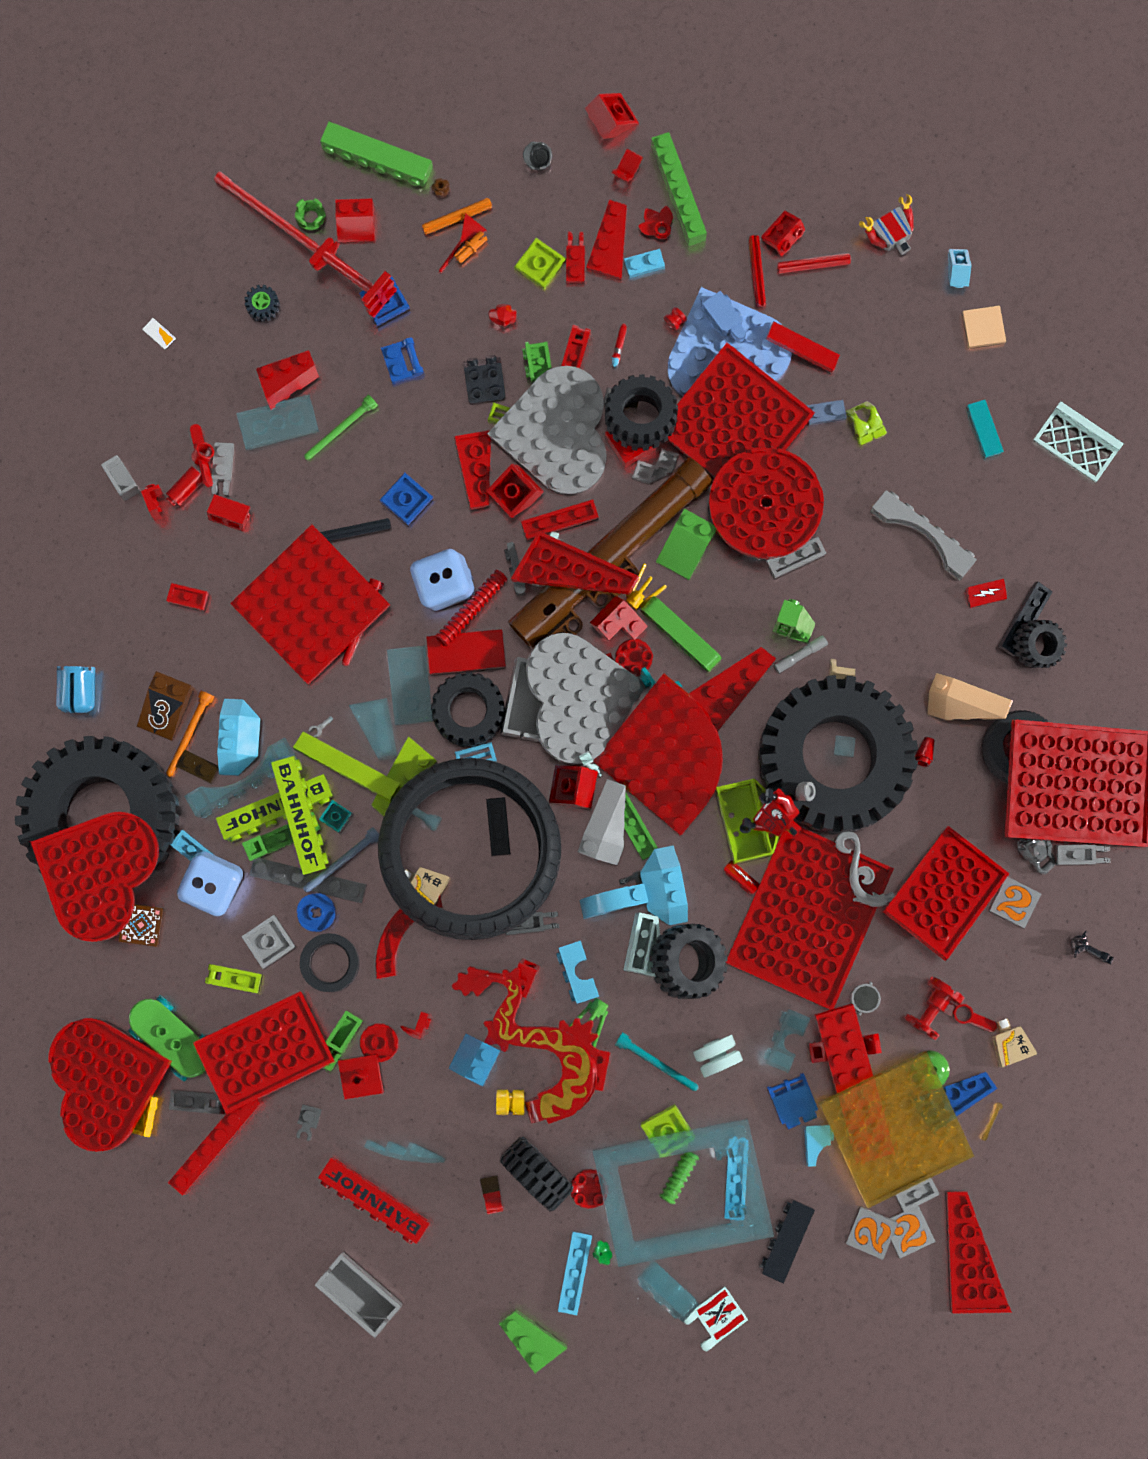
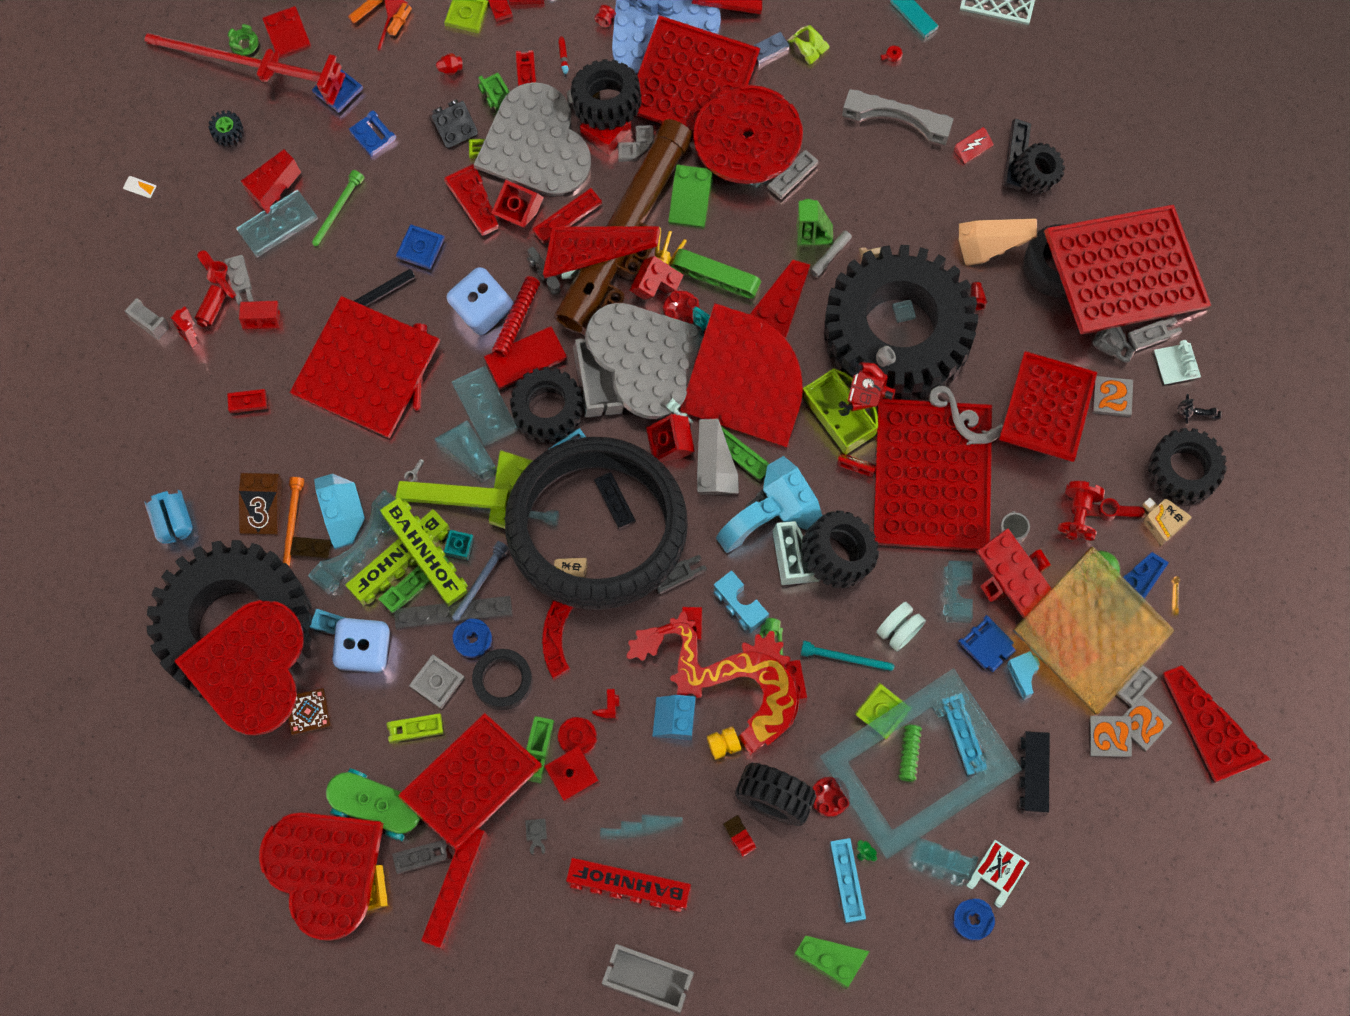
camera: 20 degrees left, 10 degrees down
none -> red piece [880,45,903,63]
none -> blue plate [953,899,995,941]
none -> black tyre [1148,428,1227,505]
none -> light aqua hinge [1154,340,1201,385]

